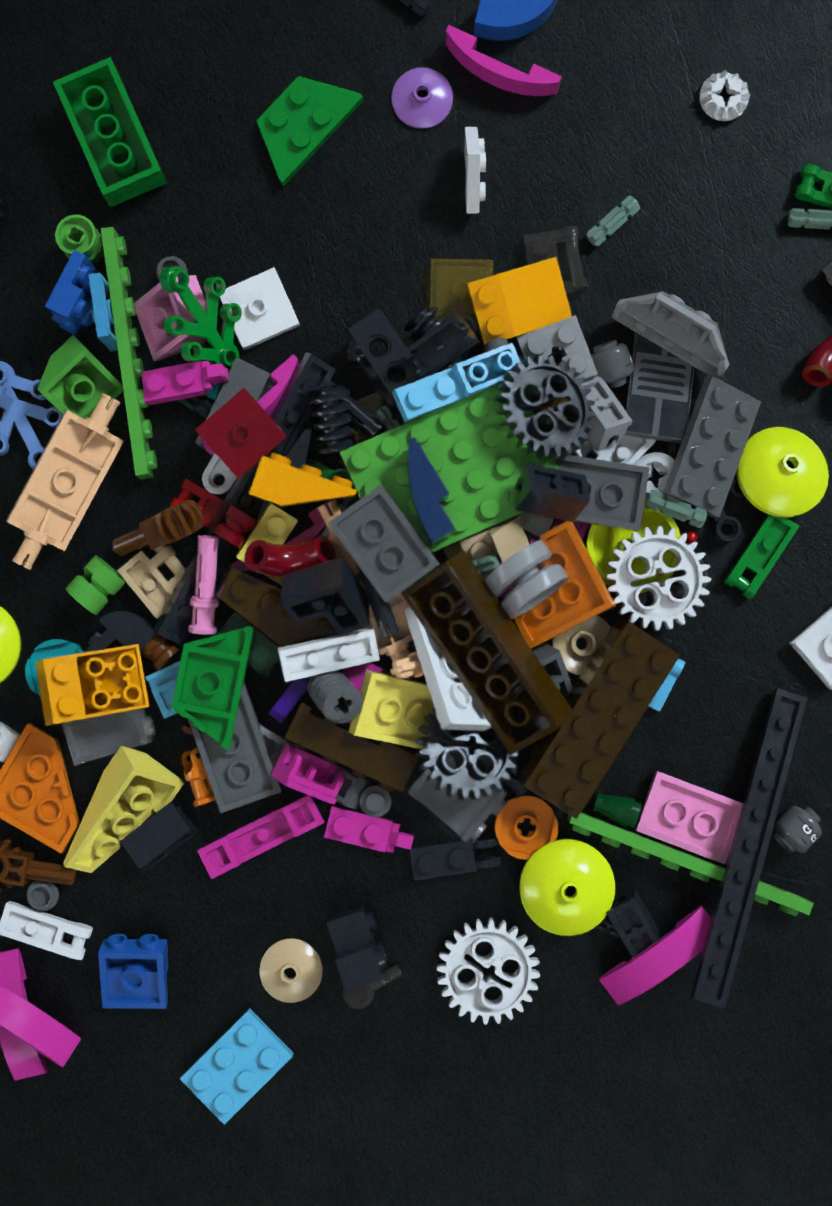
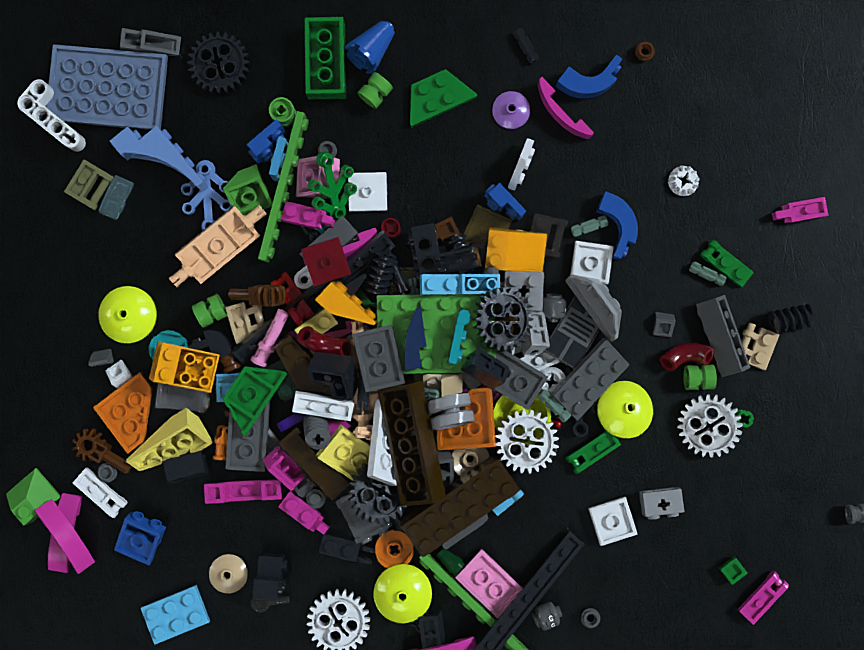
camera: 25 degrees right, 0 degrees up
none -> blue cone [344,21,395,74]
none -> bright green wheel [357,72,393,109]
none -> dark red wheel [381,218,401,240]
none -> reddish brown plate [428,217,460,246]
none -> dark grey hinge [442,514,488,549]
none -> teal hinge [447,309,470,365]
none -> blue plate [484,183,526,222]
none -> white plate [570,241,614,284]
none -> blue arch [596,191,638,260]
none -> dark grey slope [652,312,676,337]

